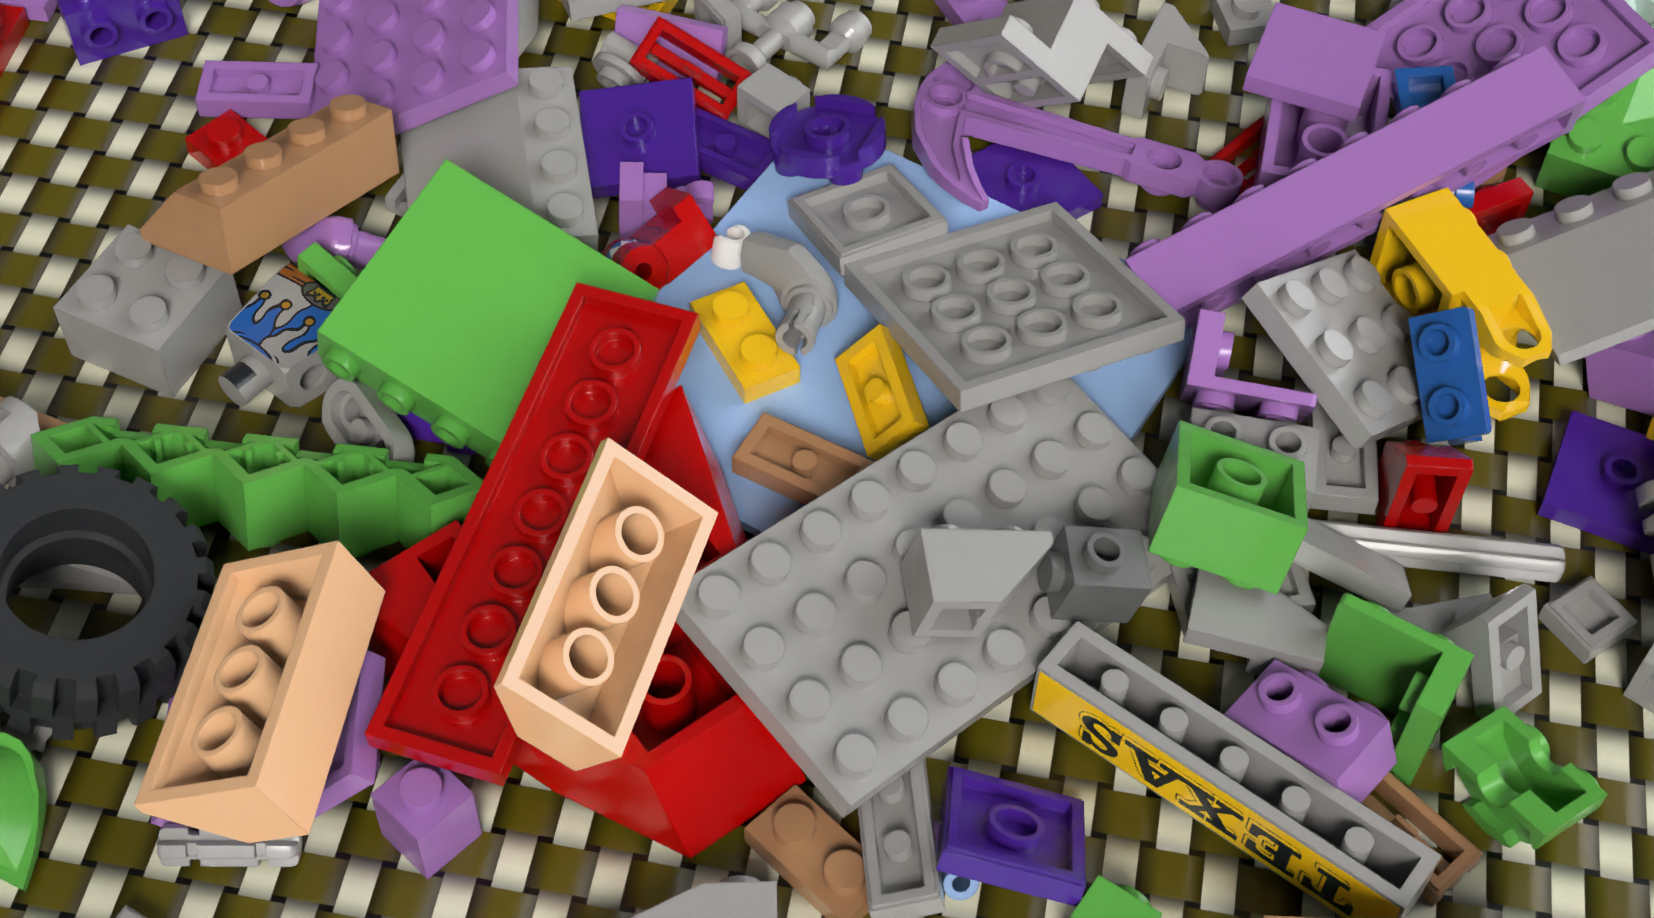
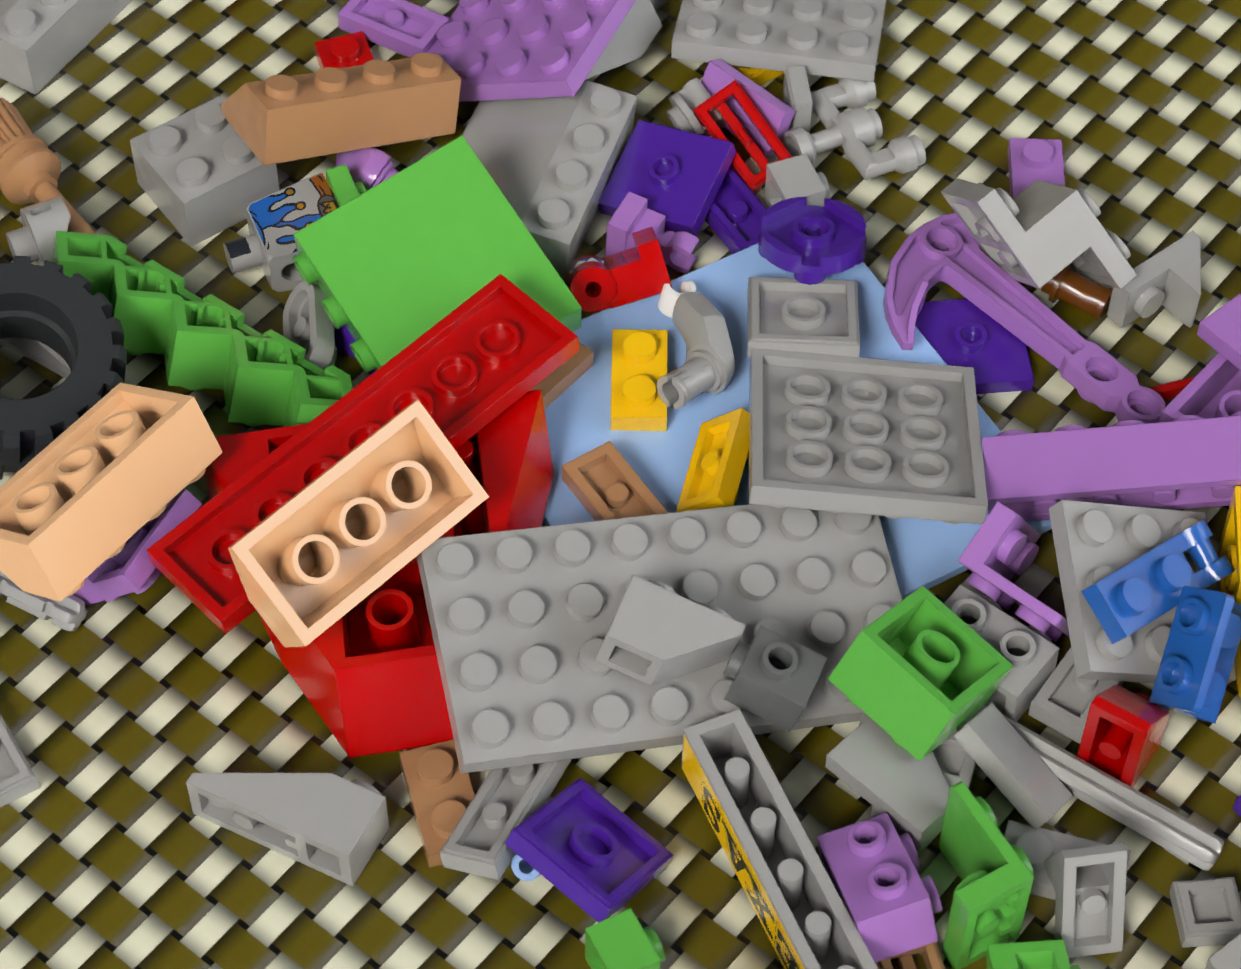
camera: 30 degrees right, 0 degrees up
medium lavender brick [370,759,482,880] -> none
none -> reddish brown pin [1041,263,1113,320]
none -> blue plate [1081,519,1235,644]

